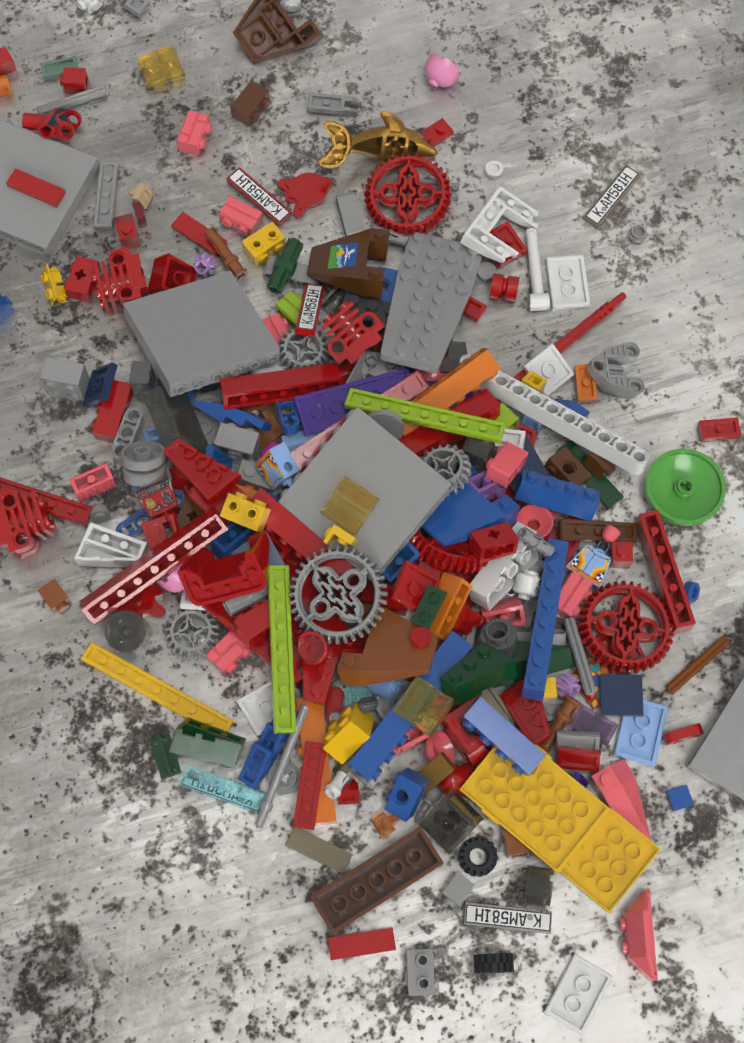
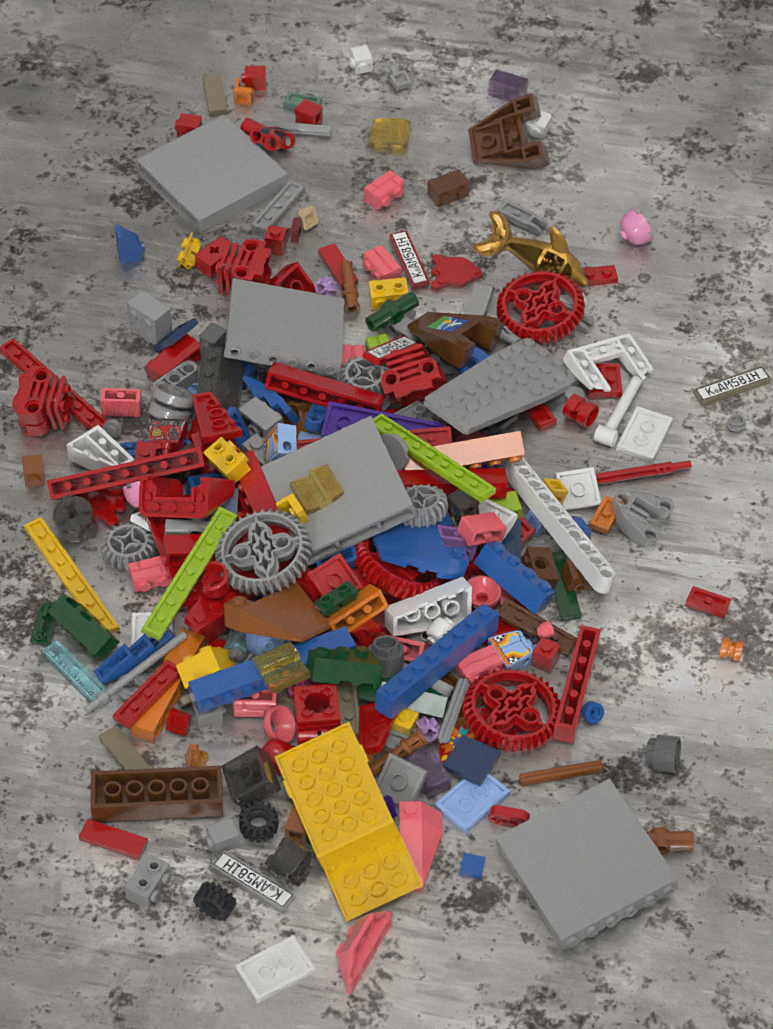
camera: 30 degrees right, 20 degrees down
red tile [6,168,66,208] -> none
white pin [325,771,349,799] -> none
blue brick [384,767,429,822] -> none
pearl gold tile [402,752,456,797] -> none
red tile [410,627,432,649] -> none
brick [460,697,546,775] -> none
red brick [468,522,519,564] -> none
white tile [484,160,503,180] -> none
light grey pin [517,527,555,557] -> none
red tile [556,746,601,772] -> none
bright green dish [645,449,726,526] -> none

